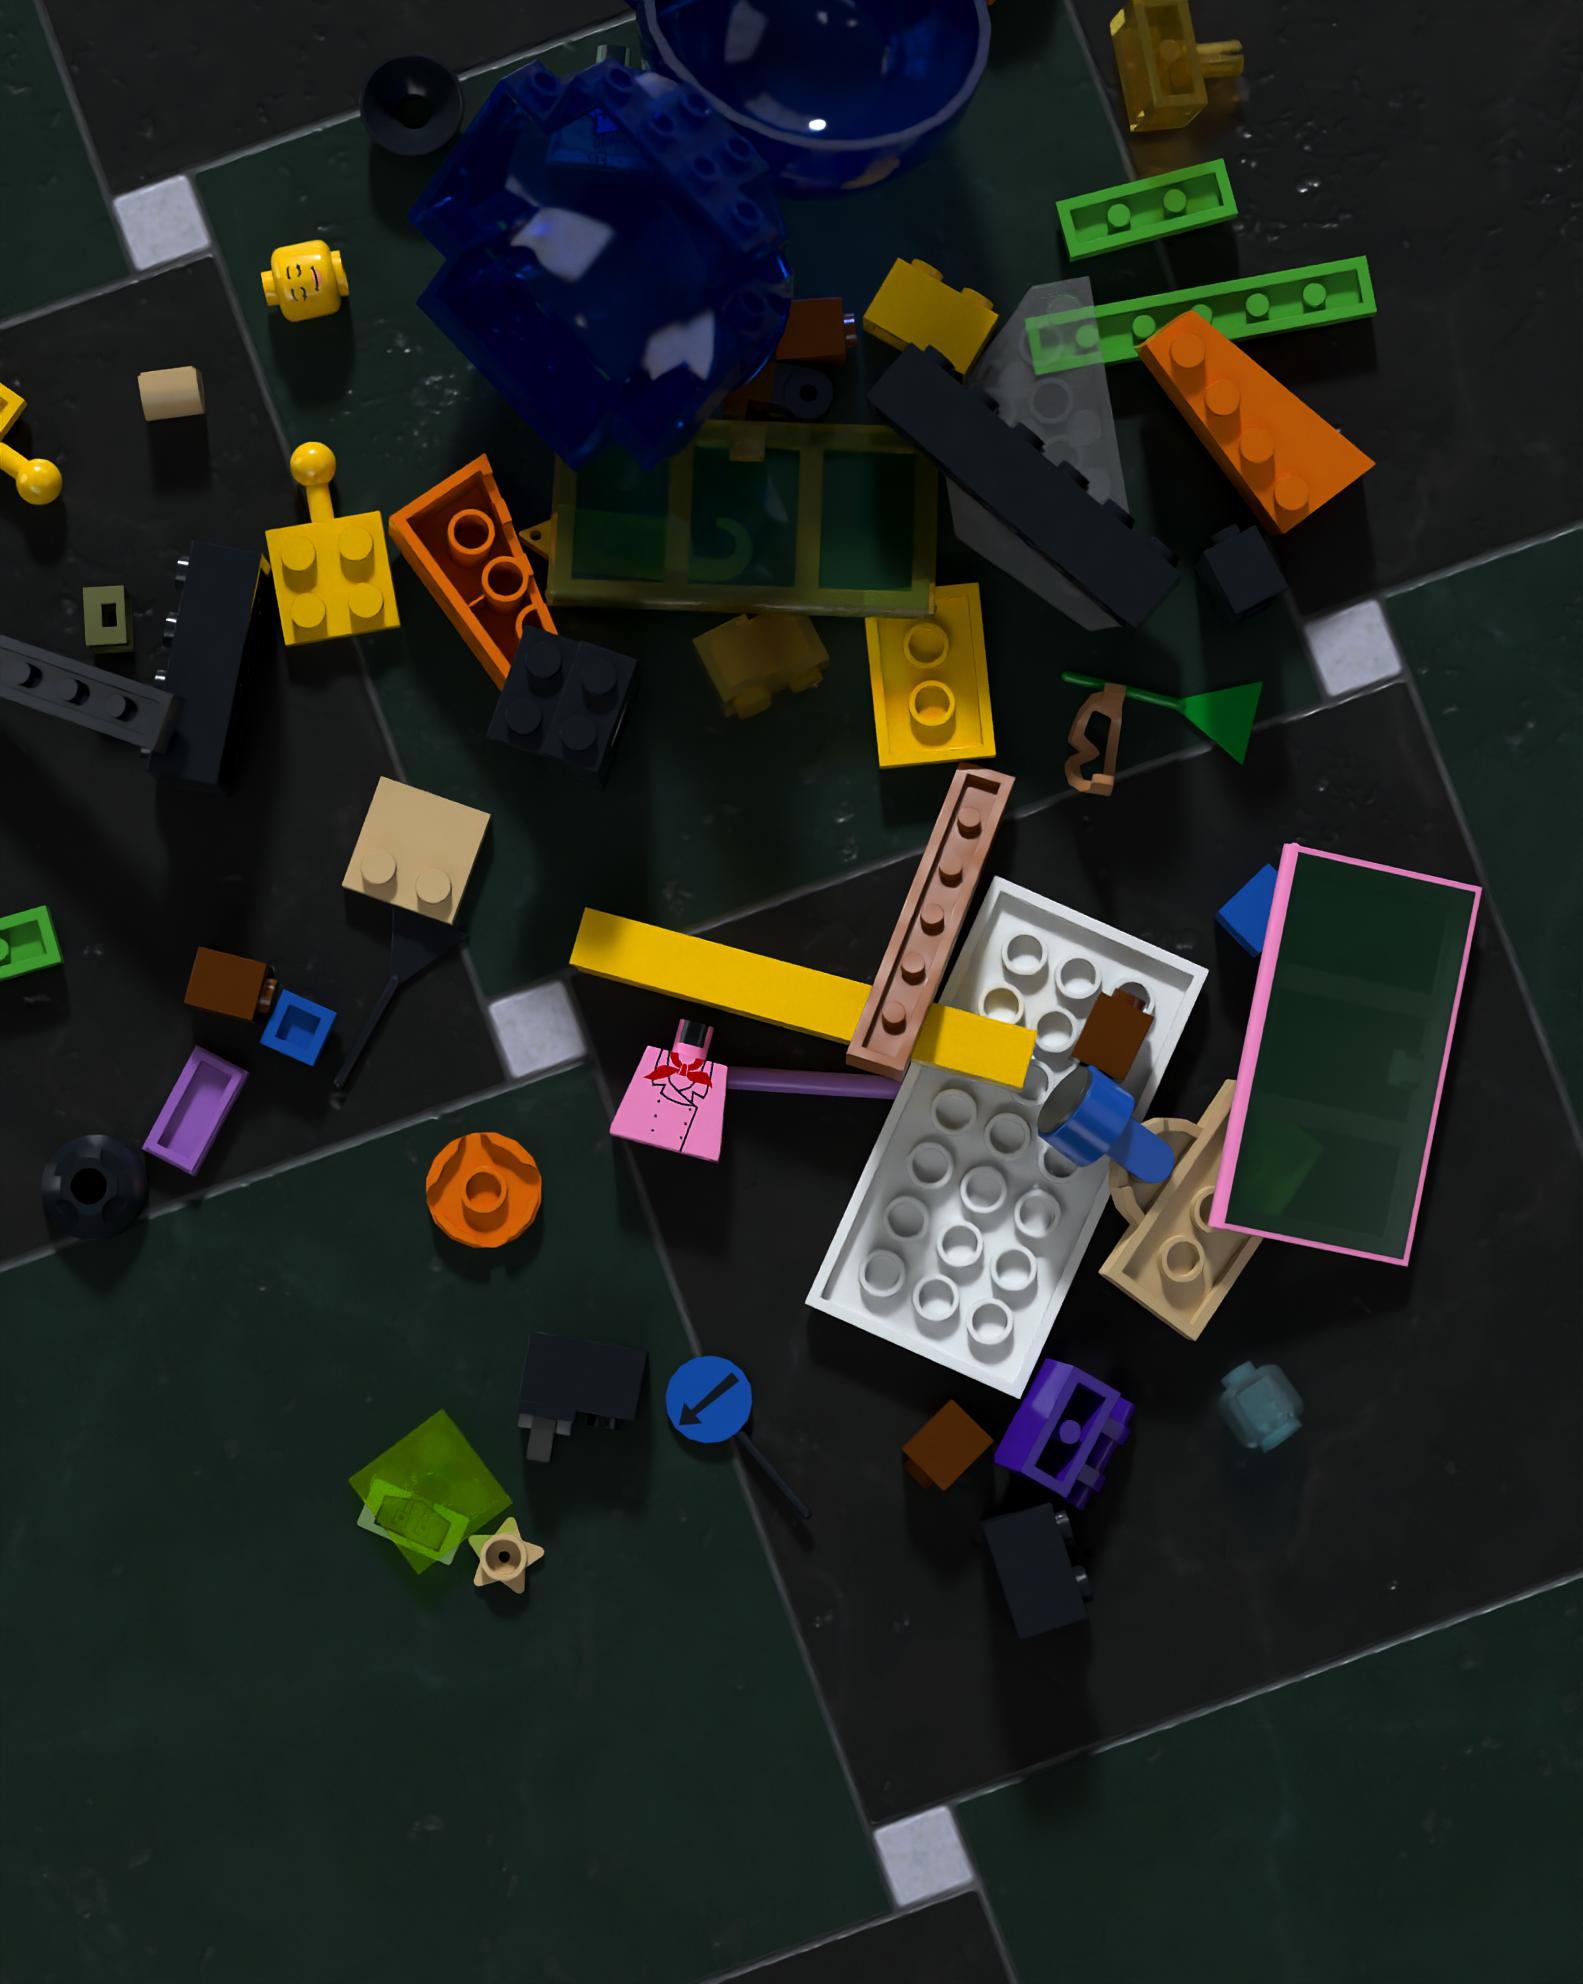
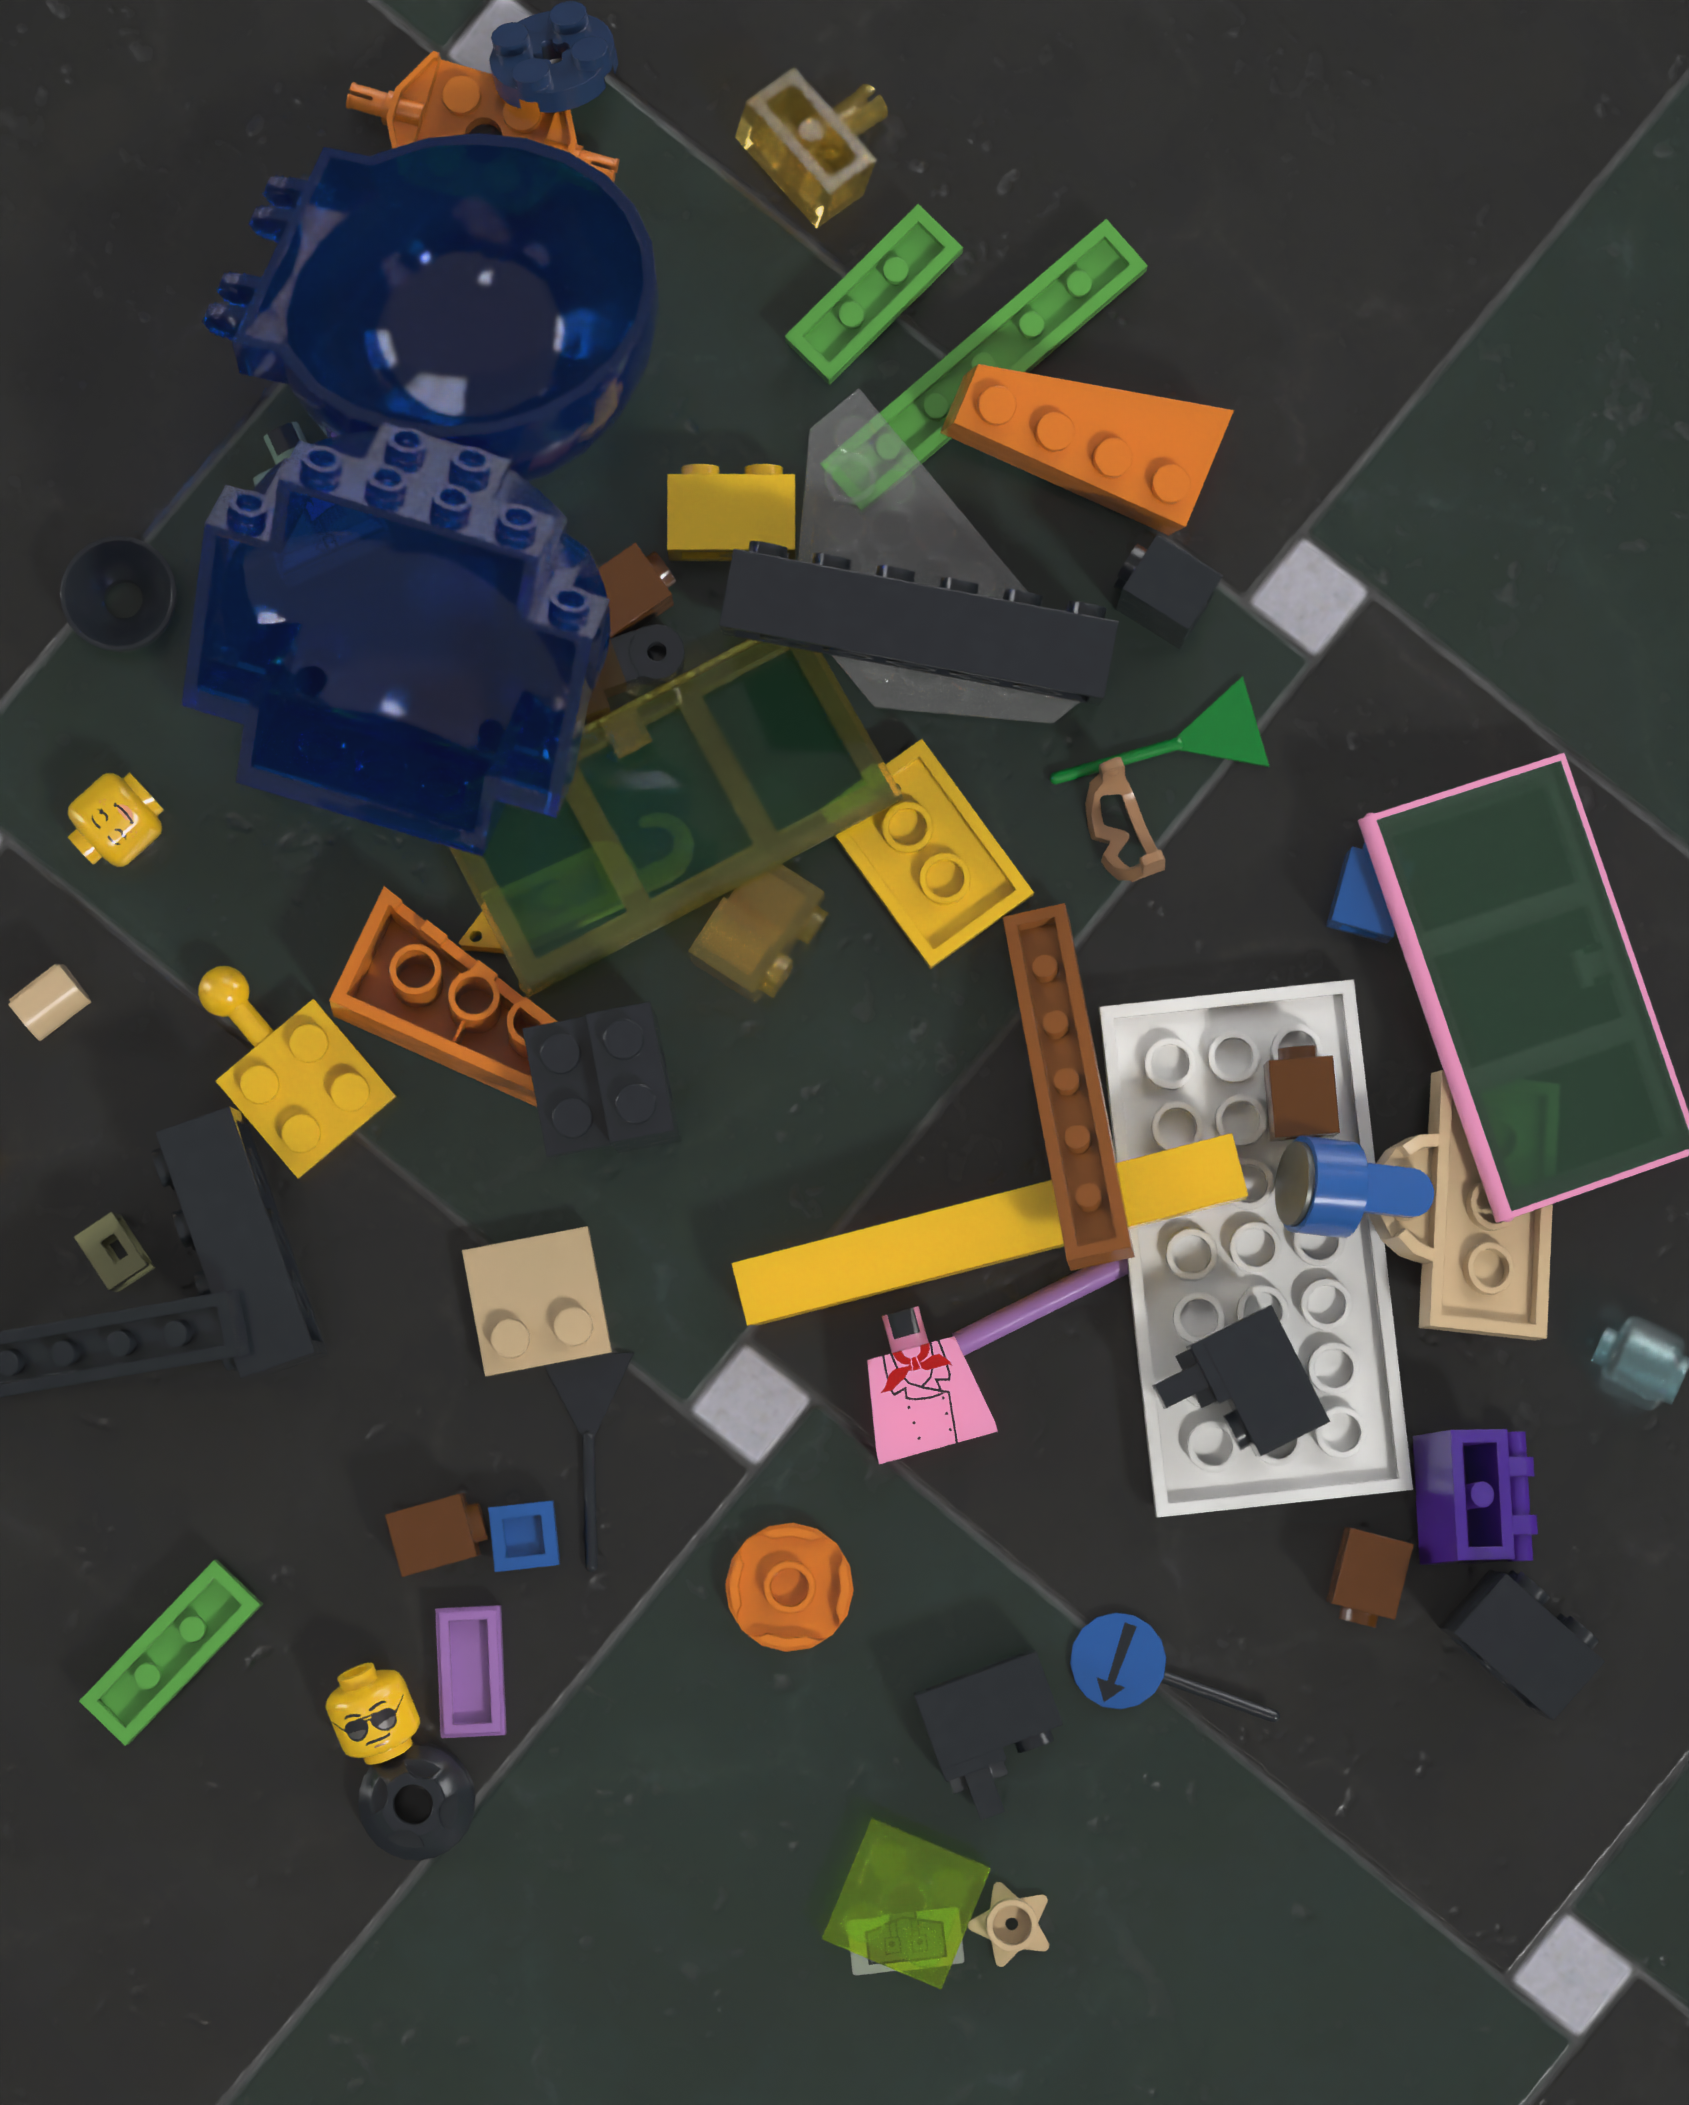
camera: 30 degrees left, 0 degrees up
none -> yellow head [325,1663,420,1765]
none -> black hinge [1152,1305,1330,1457]

